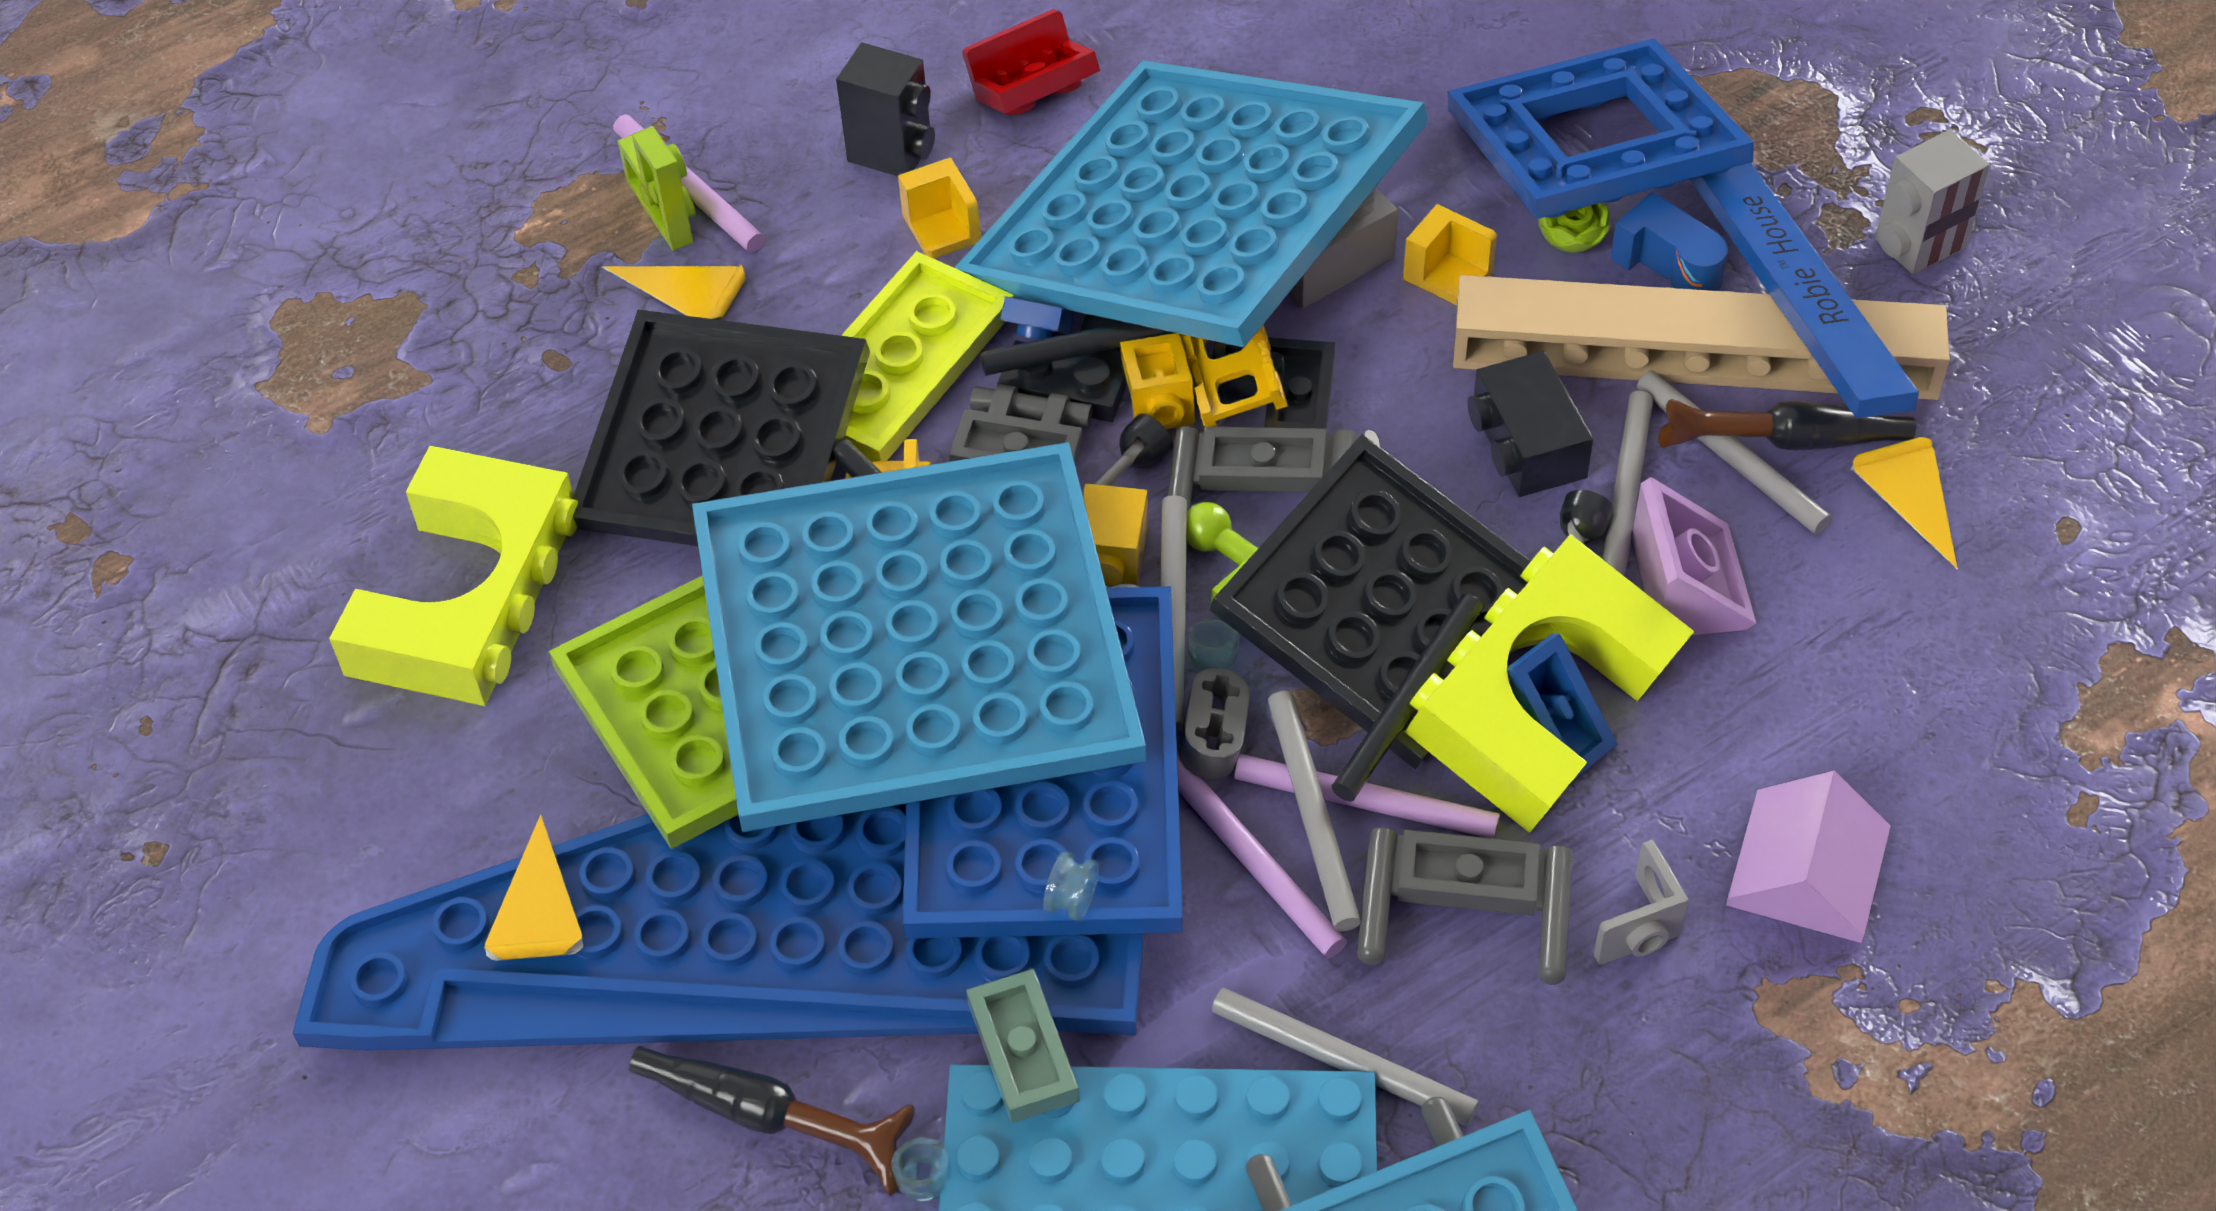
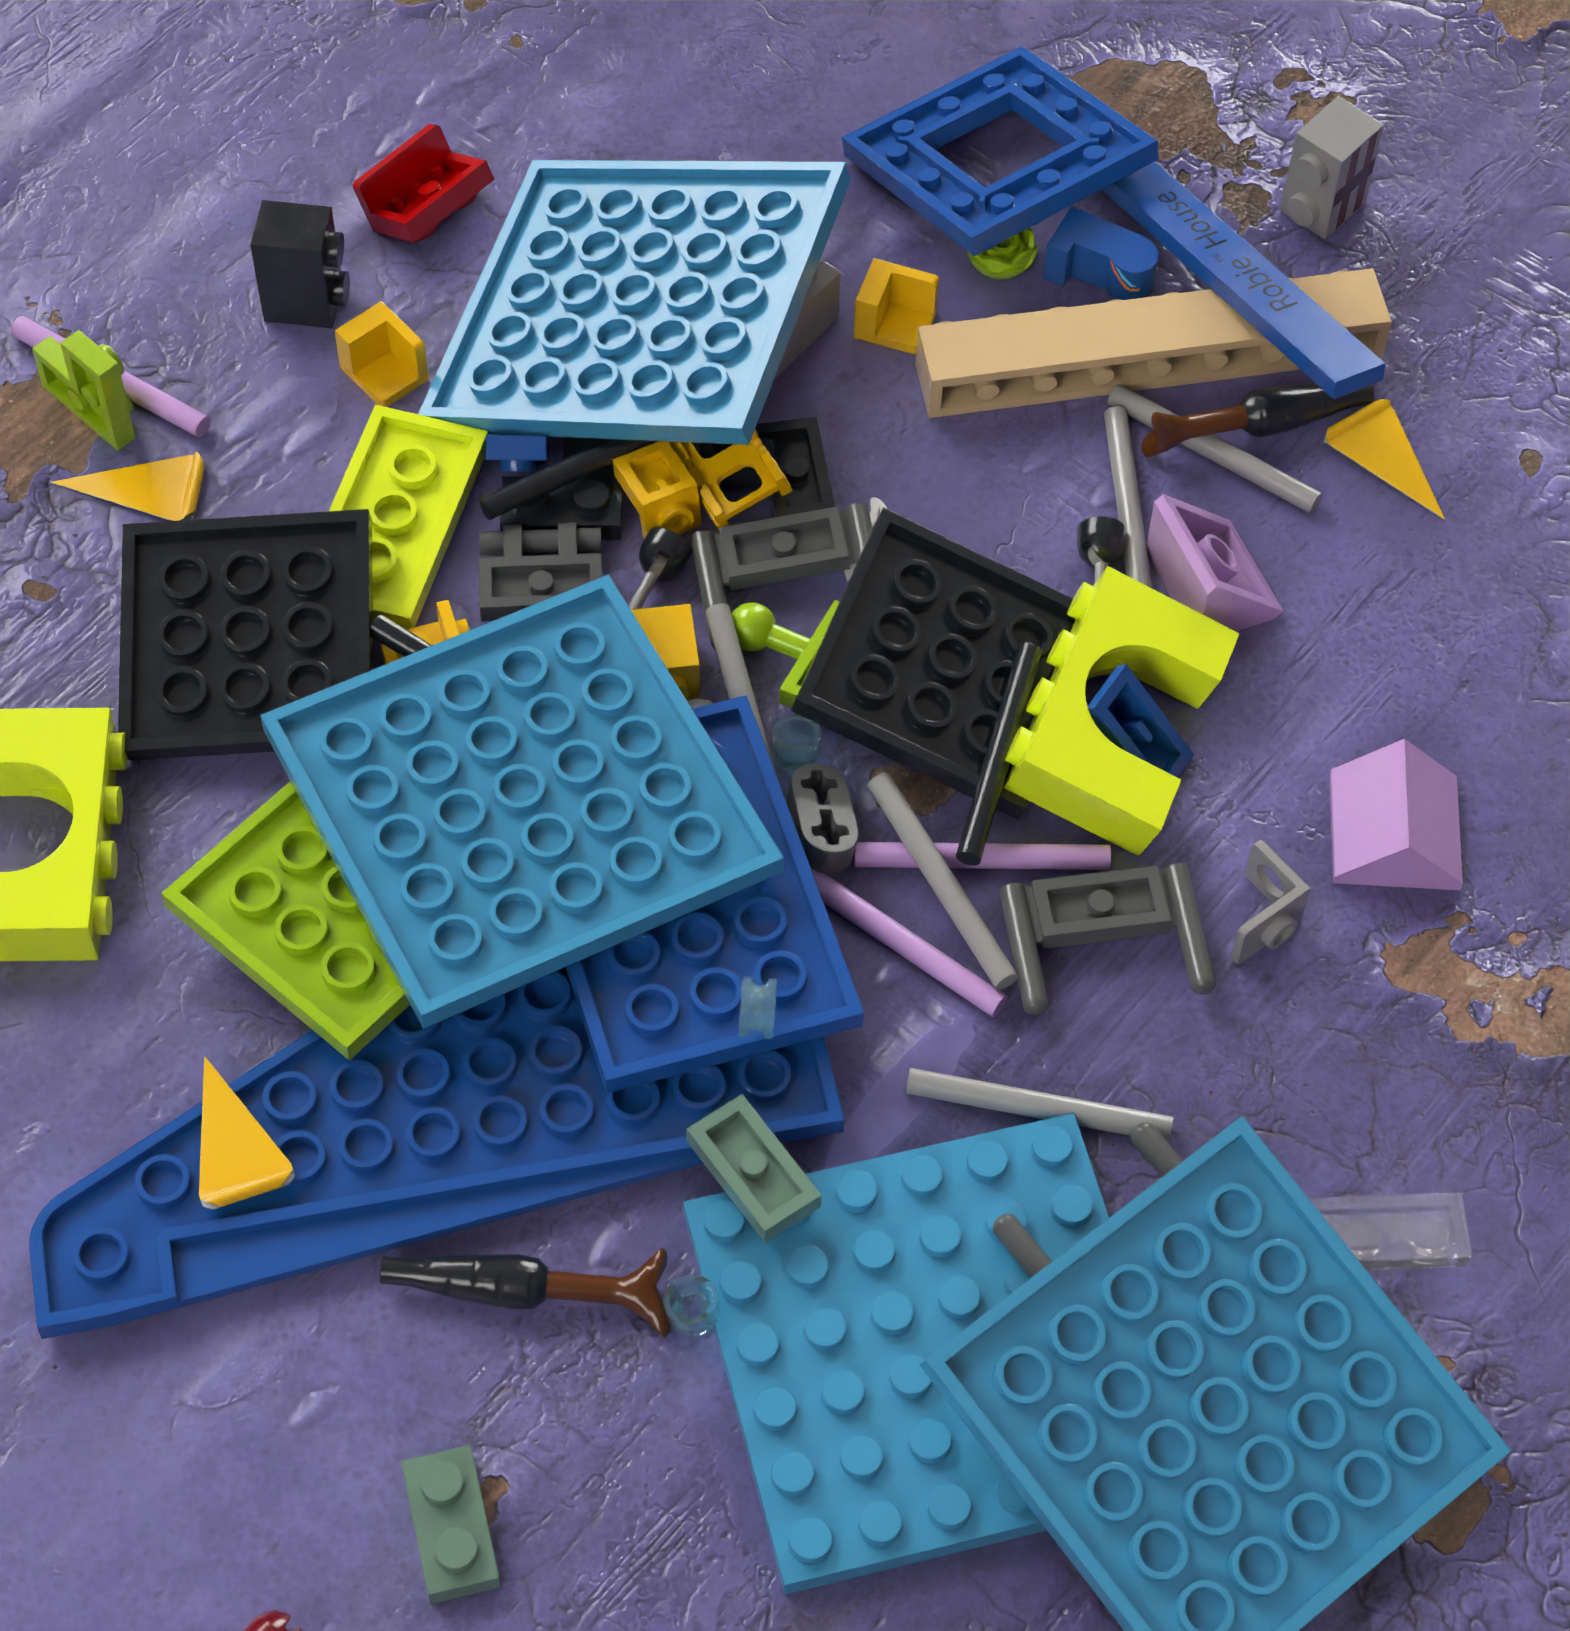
camera: 20 degrees left, 5 degrees up
black brick [1468,351,1593,497] -> none

